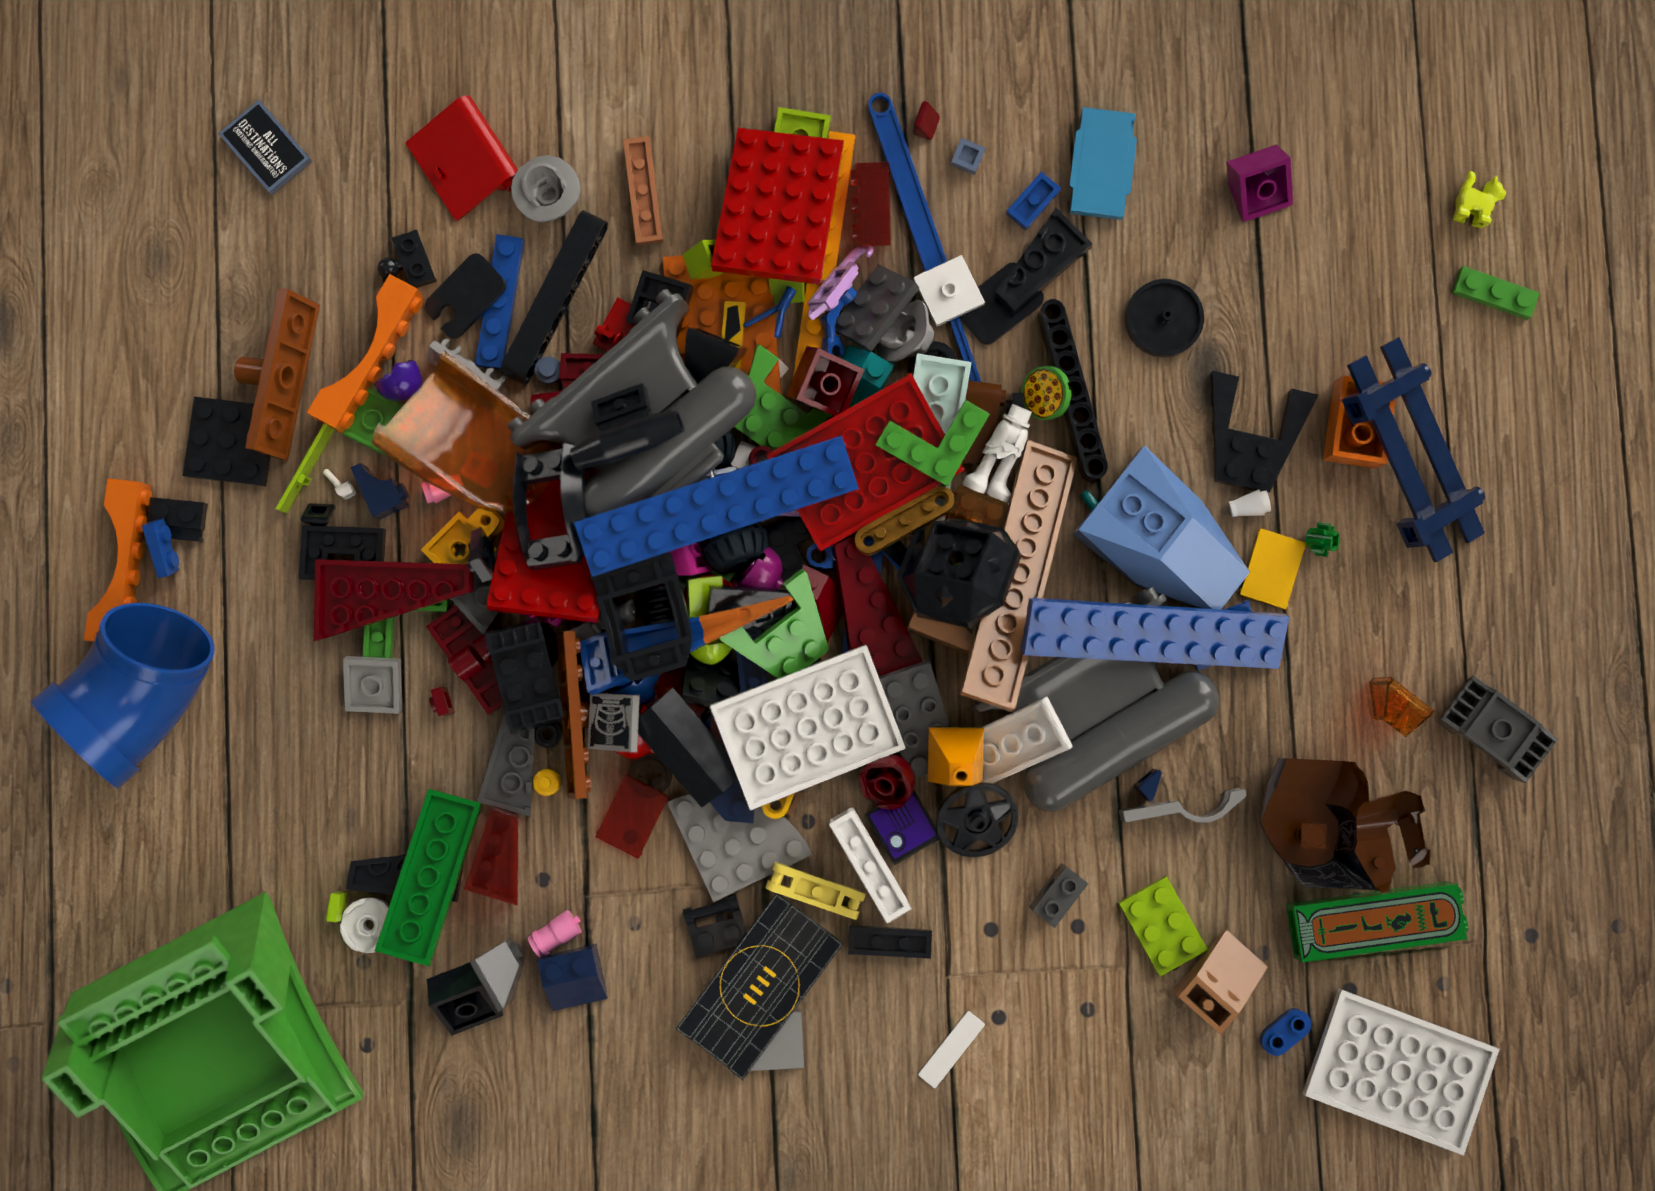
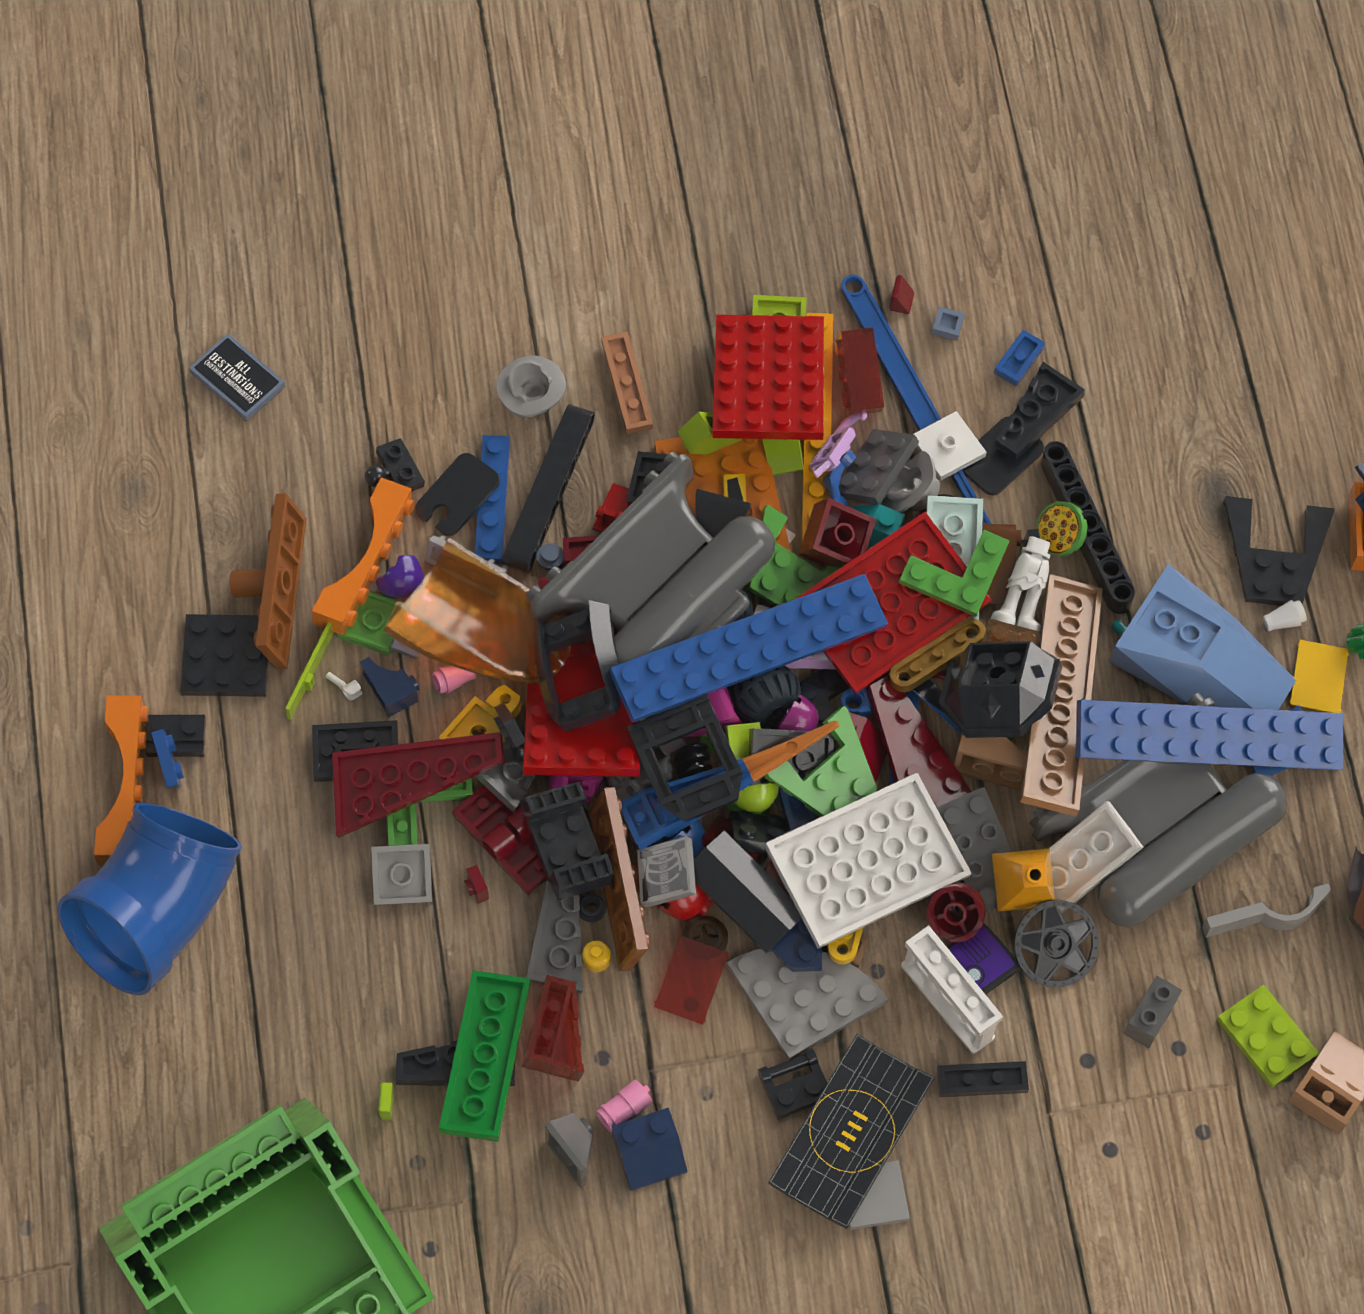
camera: 10 degrees left, 20 degrees down
black slope [300,503,336,526] -> none
white plate [340,897,389,953] -> none
red door [405,95,518,221] -> none
black slope [427,962,503,1036] -> none
black plate [570,383,684,470] -> none
blue plant [743,286,797,339] -> none
light yellow plate [765,862,866,920] -> none
white sticker [918,1011,985,1088] -> none
dark azure piece [1069,107,1137,220] -> none
black piece [1125,279,1204,358] -> none
dark blue slope [1134,769,1162,803] -> none
magenta slope [1226,145,1293,222] -> none

